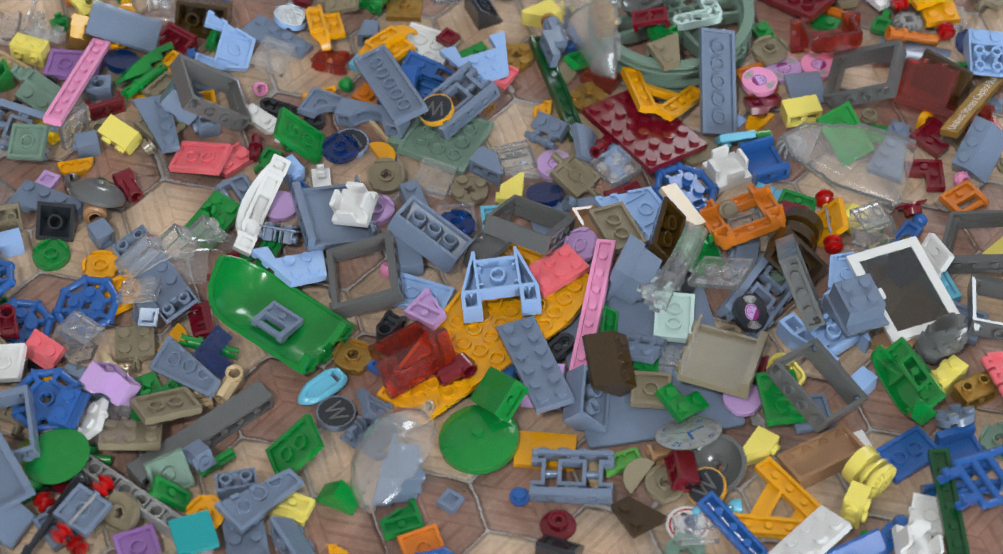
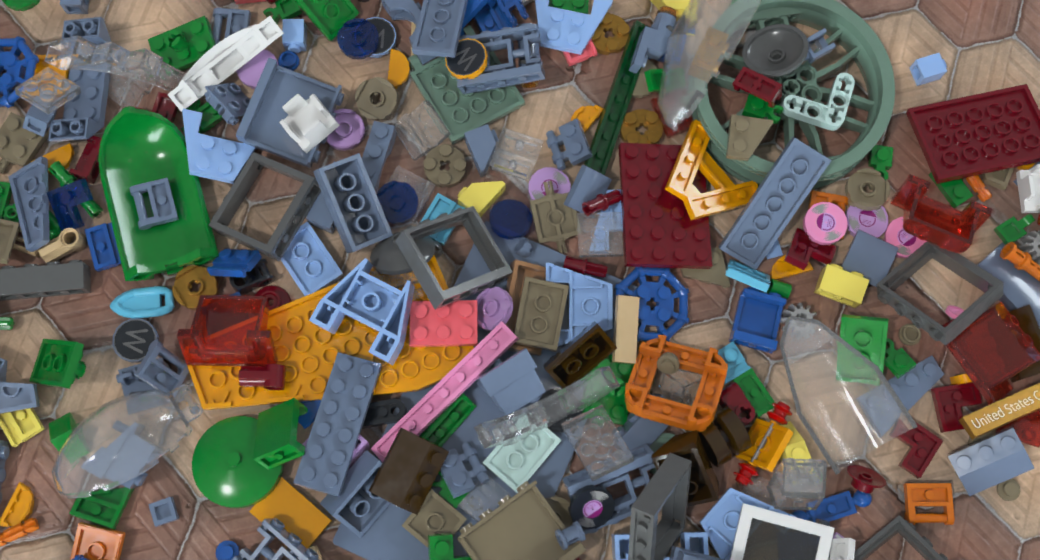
camera: 30 degrees right, 25 degrees up
light orange tile [81,250,120,279] -> none
white plate [311,164,331,187] -> none
lavender wing [403,287,447,330] -> none
white panel [701,145,752,193] -> none
bright pink plate [953,171,970,186] -> none
none -> blue plate [85,223,121,272]
none -> blue plate [207,249,262,278]
none -> sand blue bush [555,521,586,550]

